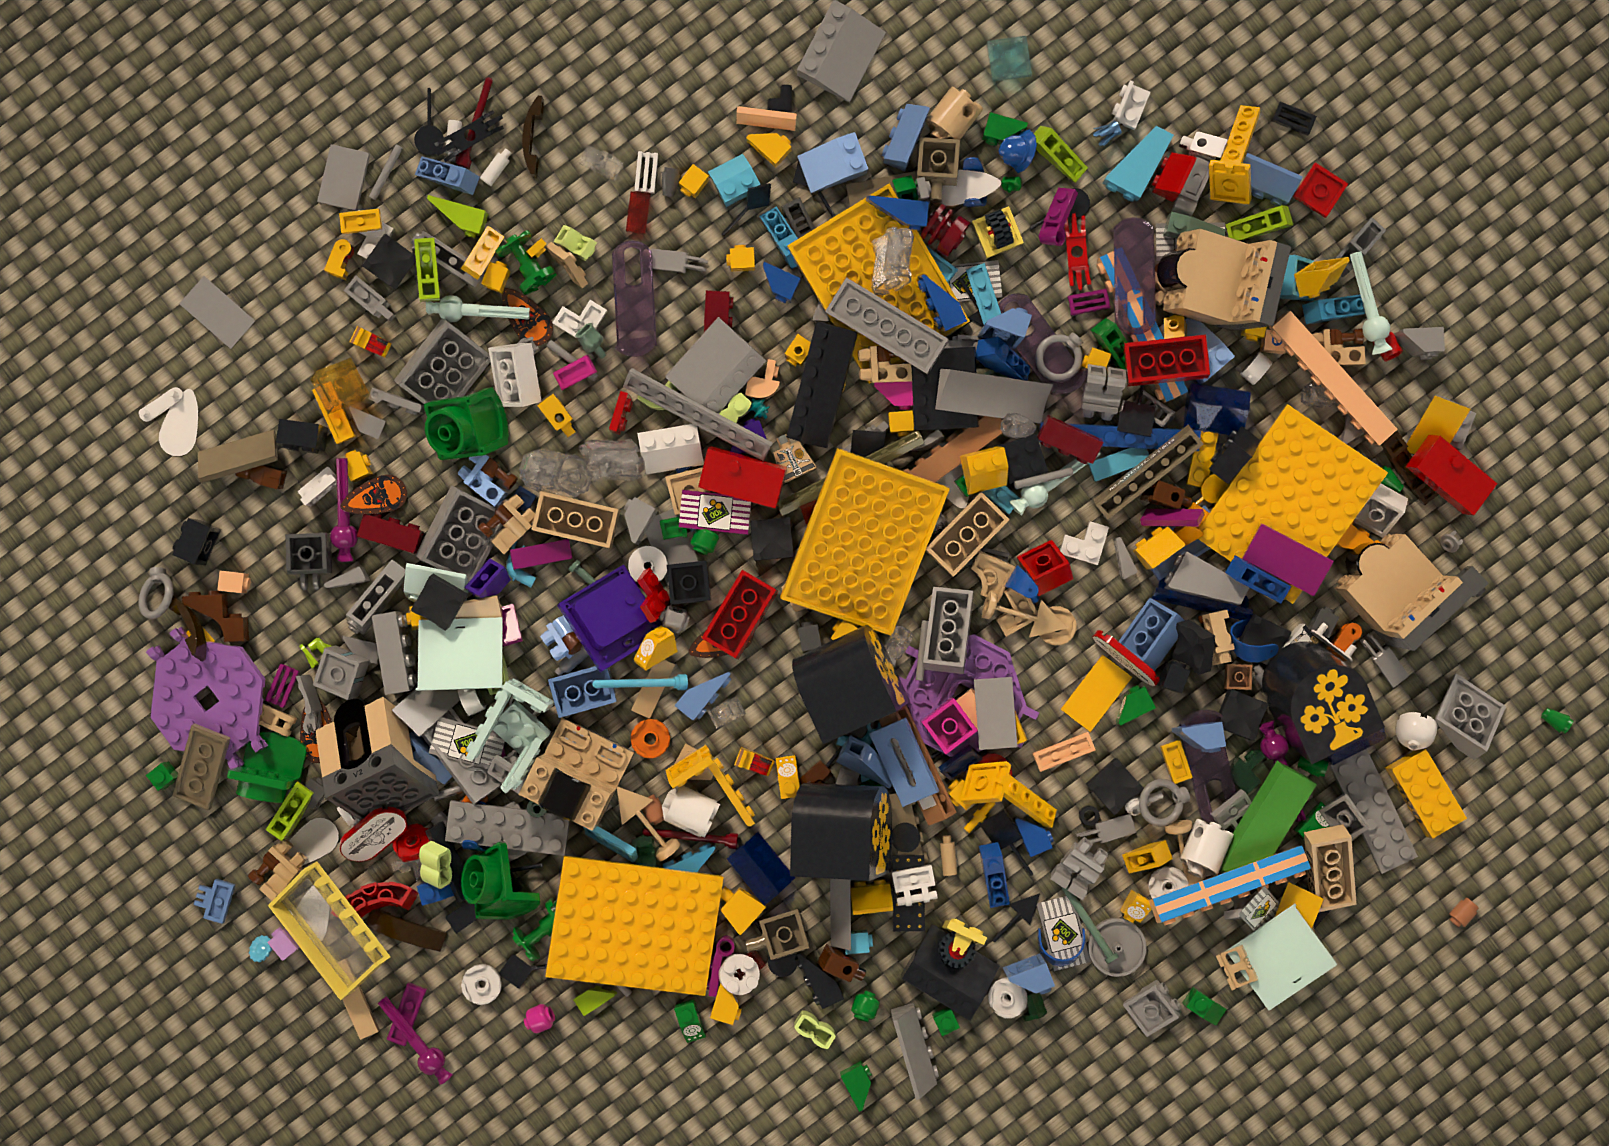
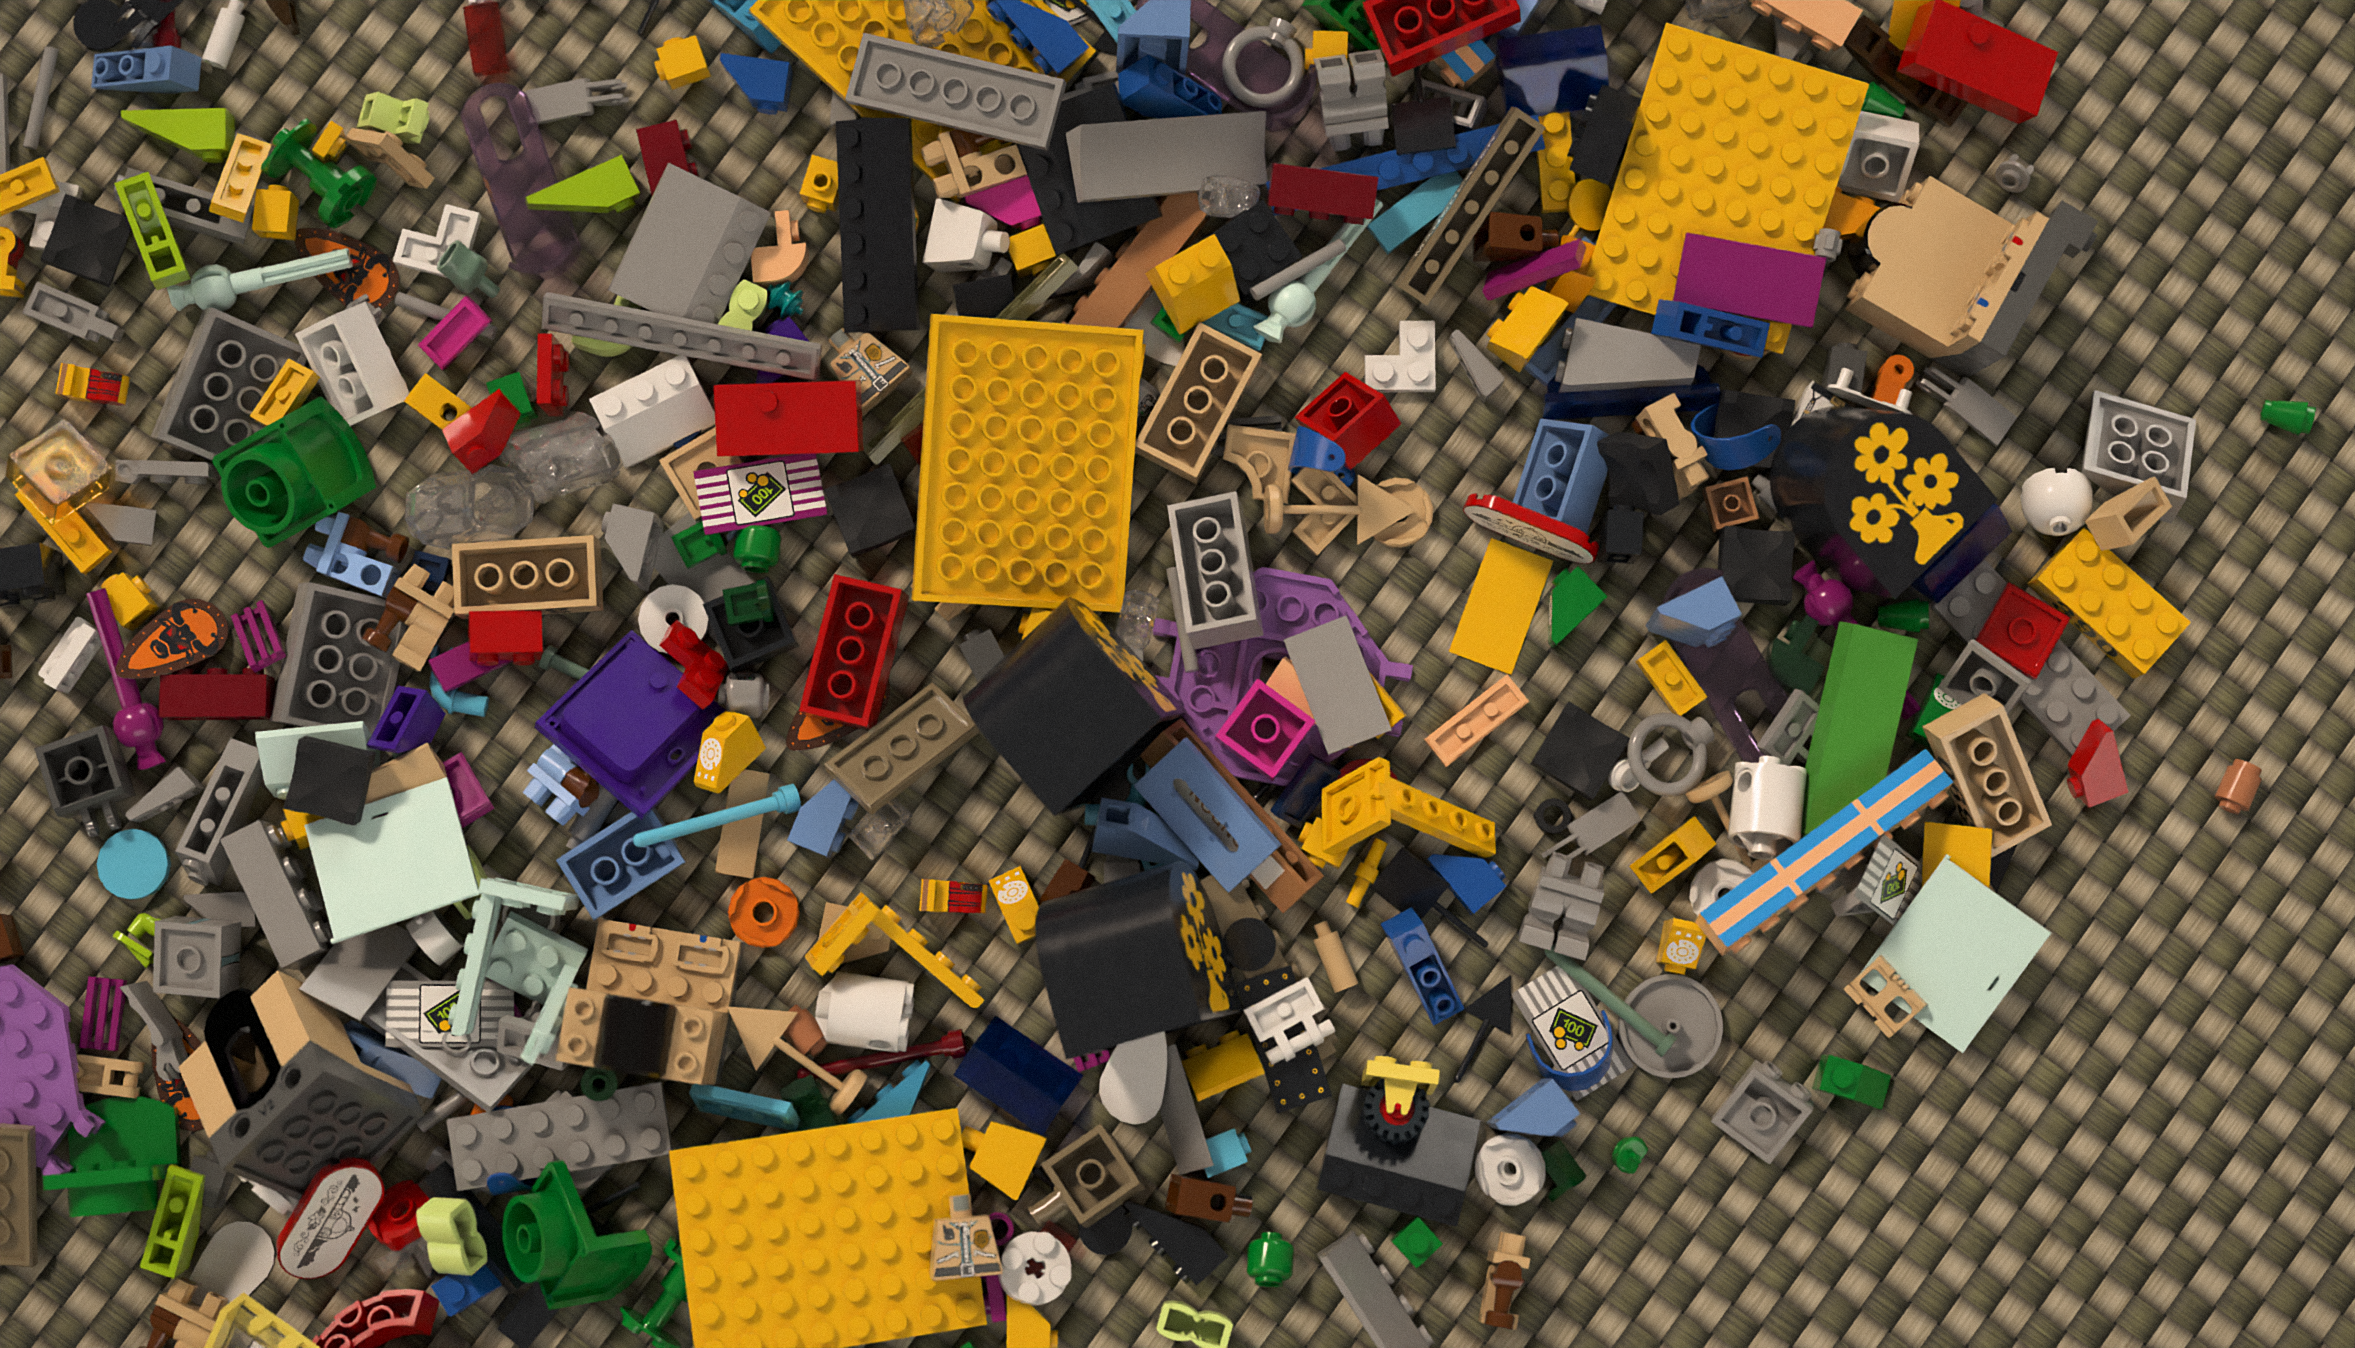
camera: 20 degrees left, 5 degrees down
none -> medium azure tile [97,829,171,900]
none -> magenta tile [231,600,286,673]
none -> yellow plate [250,358,320,427]
none -> red slope [442,389,521,474]
none -> red brick [468,610,543,666]
none -> green brick [486,372,538,430]
none -> lime slope [525,155,640,214]
none -> dark green tile [722,579,774,626]
none -> dark tan tile [824,682,980,815]
none -> white torso [922,198,1010,273]
none -> torso [929,1194,1002,1281]
none -> white sticker [1099,1031,1167,1124]
none -> hips [1478,1232,1530,1330]
none -> green piece [1612,1136,1648,1174]
none -> light grey bar [1813,228,1842,264]
none -> red tile [1974,582,2071,680]
none -> red slope [2067,719,2129,808]
none -> tan slope [2085,477,2172,551]

